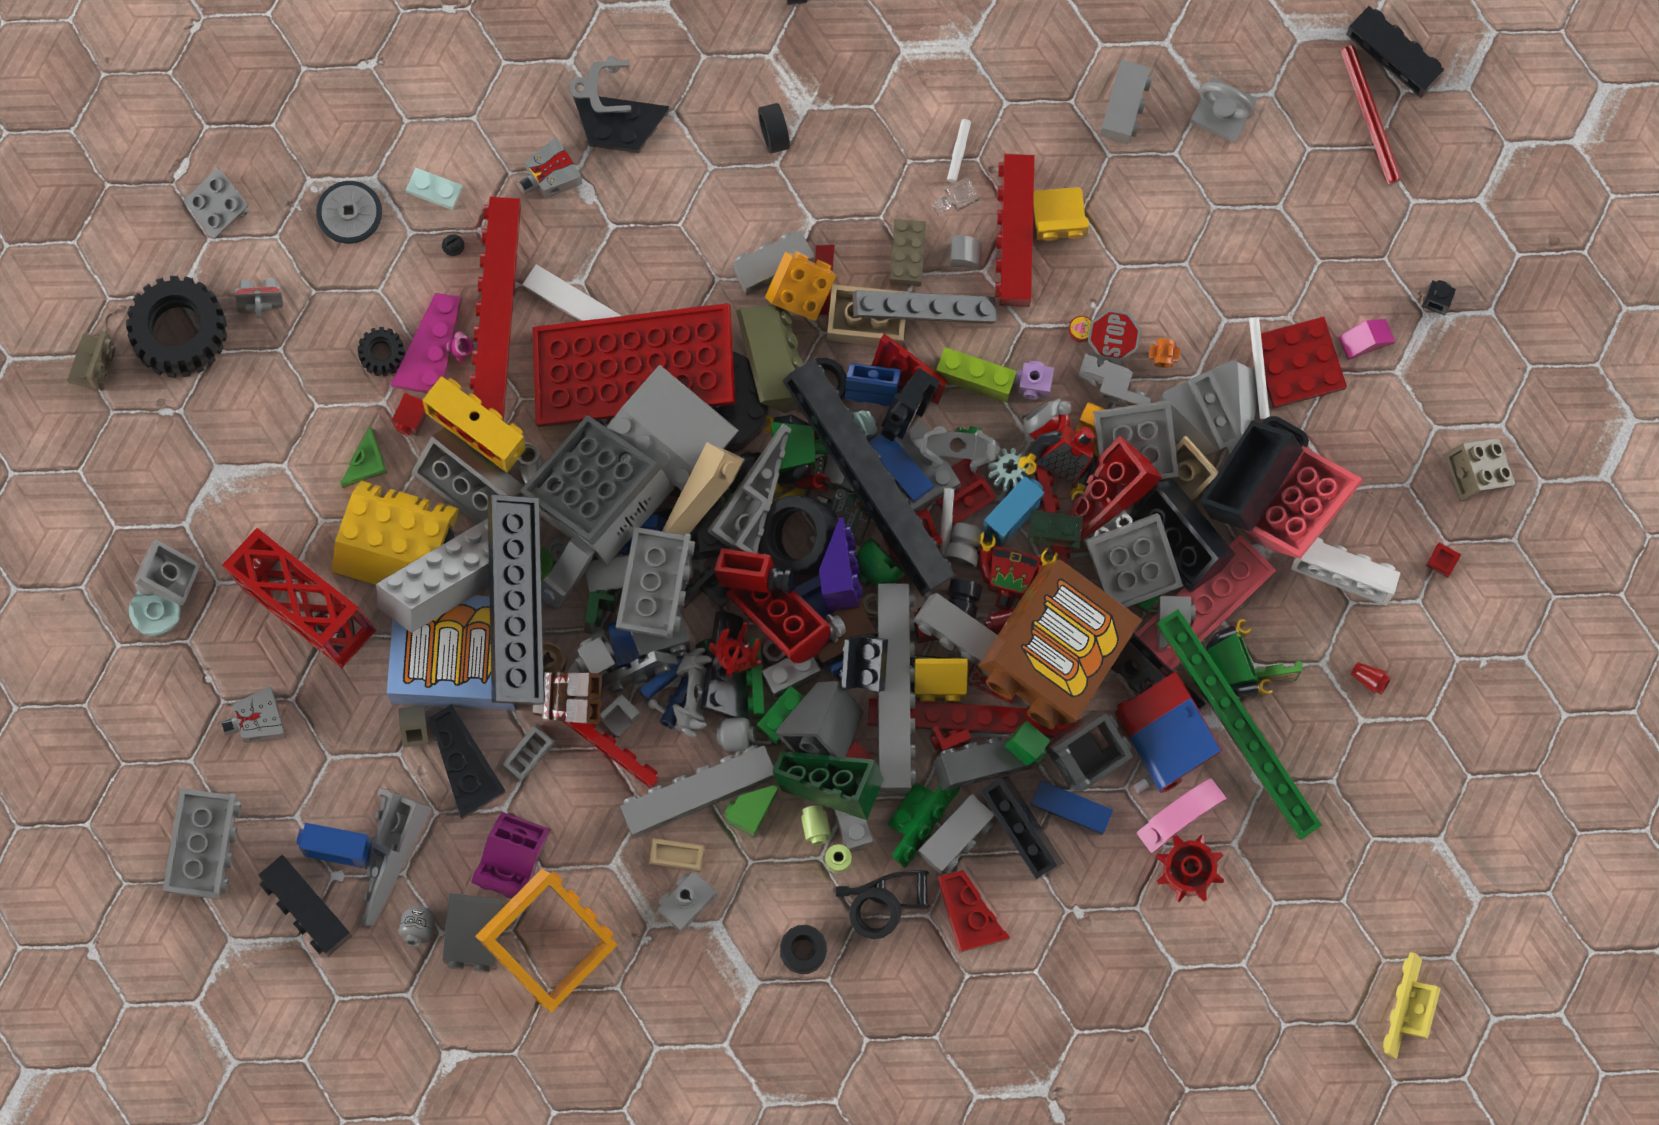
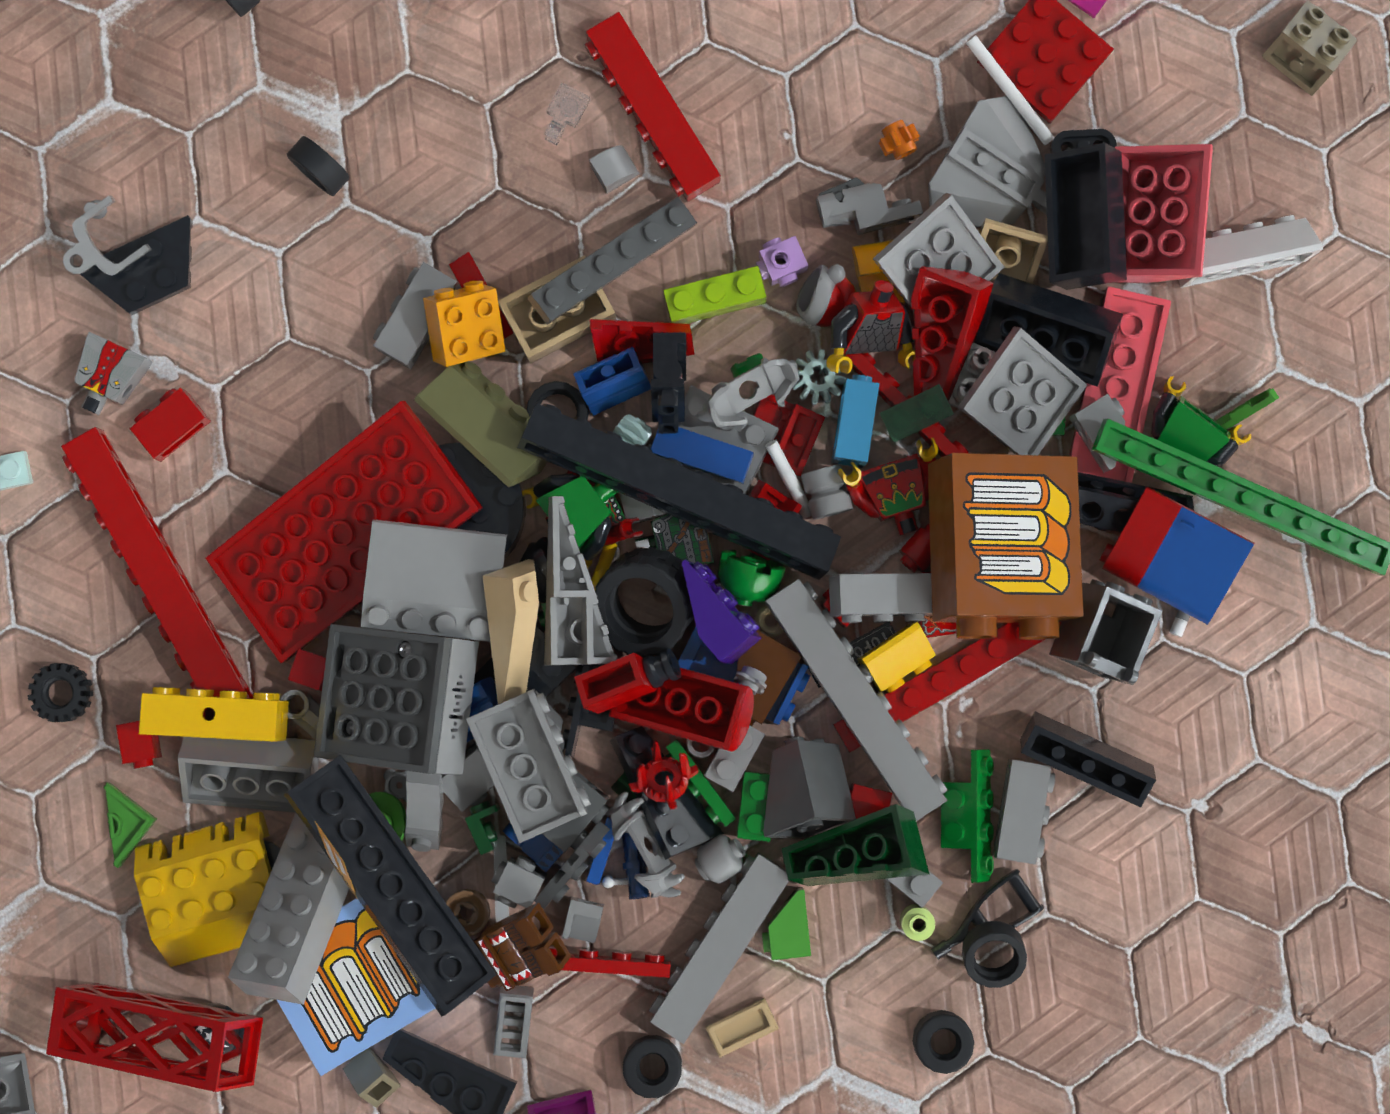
camera: 30 degrees left, 10 degrees up
dark pink wing [391,293,461,393] -> none
black piece [442,234,464,256] -> none
dark pink plate [446,332,474,362] -> none
white tile [522,264,621,321] -> none
light grey brick [658,871,717,934] -> none
yellowish green brick [801,805,831,845] -> none
black bracket [841,633,888,692] -> none
dark tan piece [890,219,926,286] -> none
red bracket [929,726,972,752] -> none
dark grey brick [933,734,1044,791] -> none
red wing [937,870,1010,953] -> none
white piece [947,119,971,183] -> none
black wheel [947,578,983,619] -> none
green brick [1004,721,1050,766] -> none
blue tile [1031,780,1113,835] -> none
yellow bracket [1033,187,1089,241] -> none
tile [1069,316,1092,343] -> none
piece [1088,309,1141,361] -> none
bright pink arch [1136,778,1227,853] -> none
red brick [1156,835,1224,902] -> none
red cone [1351,662,1391,695] -> none
red tile [1426,542,1461,578] -> none
none -> red brick [129,387,211,462]
none -> red brick [288,649,326,691]
none -> light orange sticker [315,821,357,898]
none -> black tyre [623,1035,682,1098]

